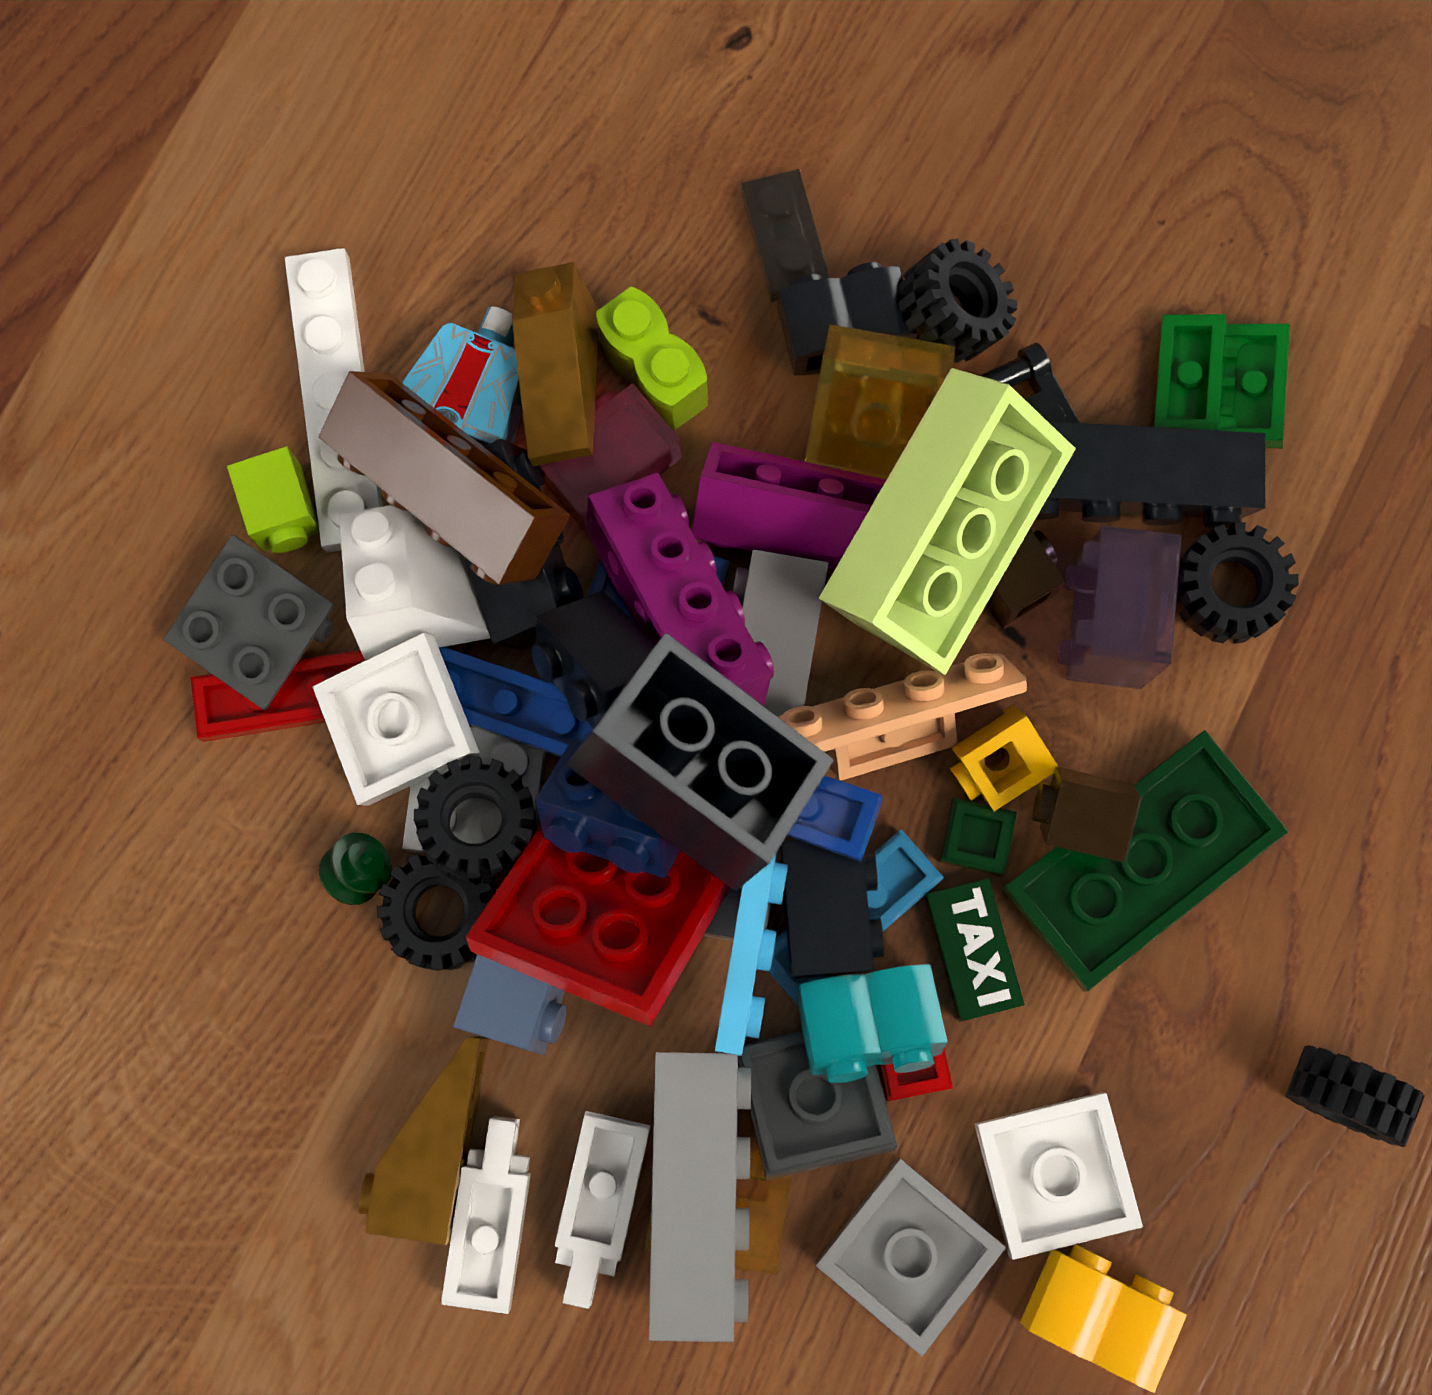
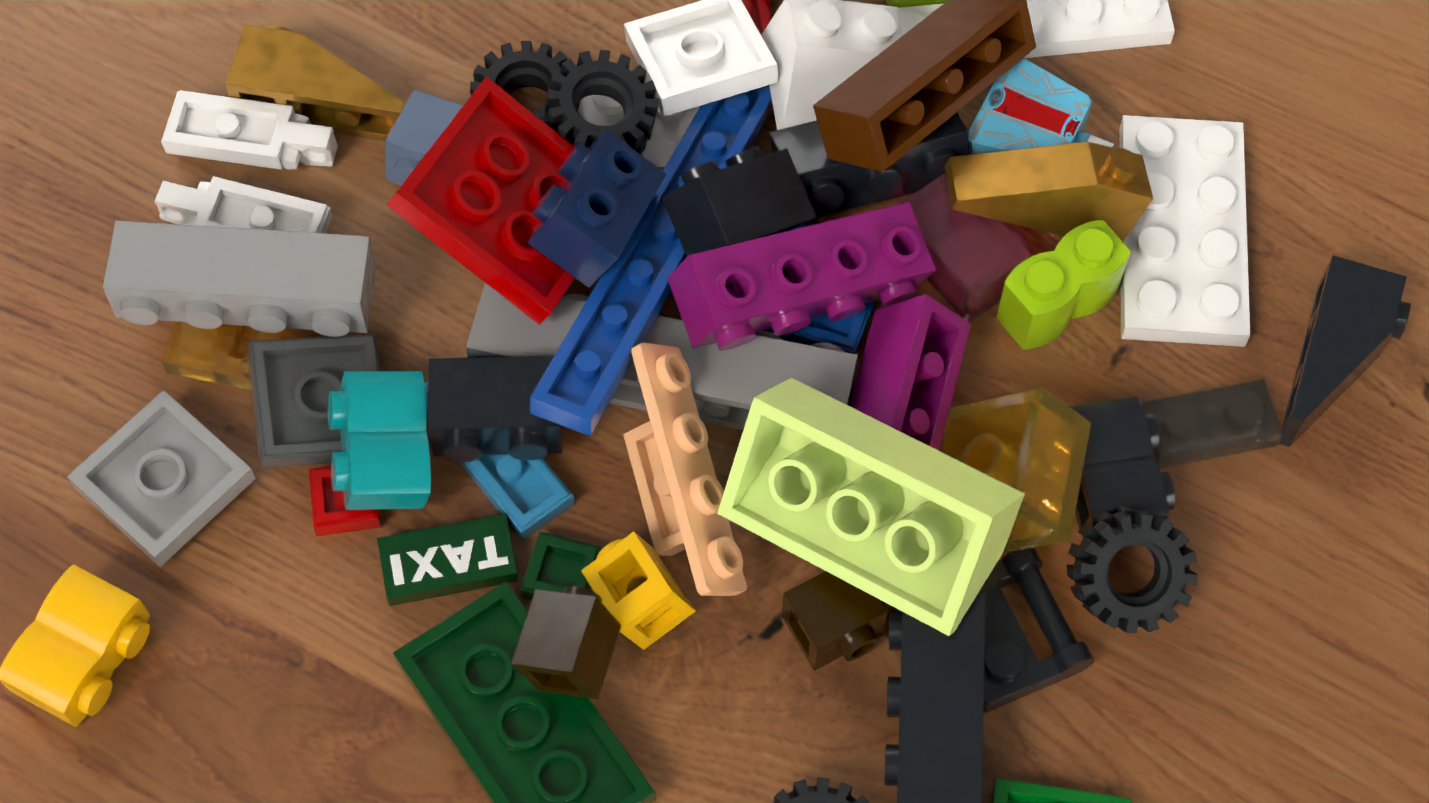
camera: 90 degrees right, 15 degrees down
dark green wheel [319,833,392,905] -> none
black brick [566,633,834,891] -> none
medium azure plate [715,853,788,1056] -> none
white plate [974,1092,1143,1260] -> none
container [1057,526,1181,689] -> none
none -> white plate [1119,115,1250,347]
none -> black slope [1277,255,1411,447]

